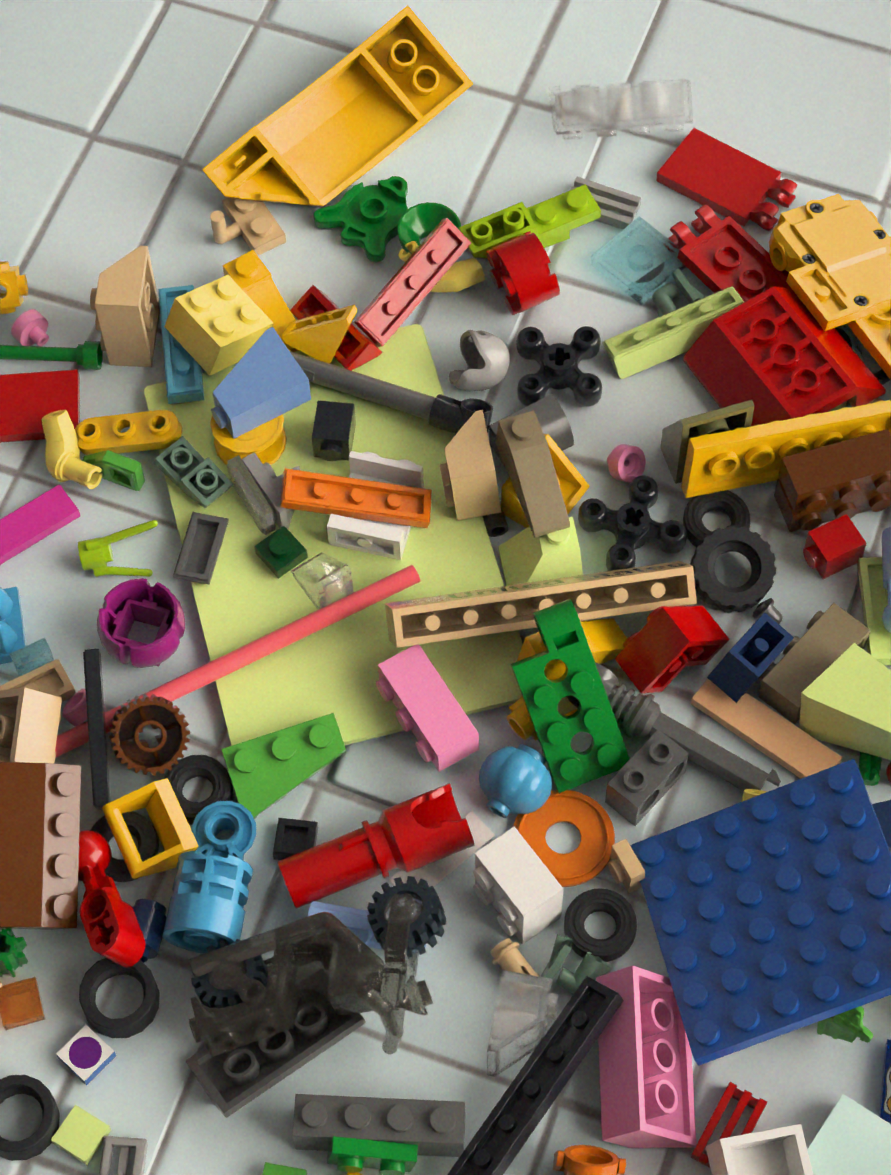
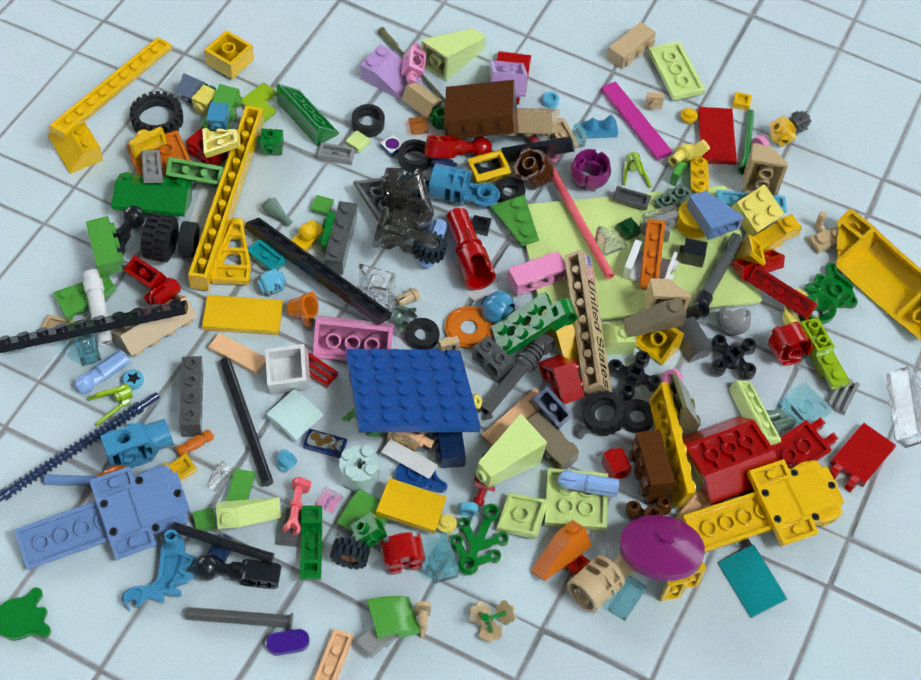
camera: 90 degrees right, 5 degrees down
white piece [473,826,563,944] -> none

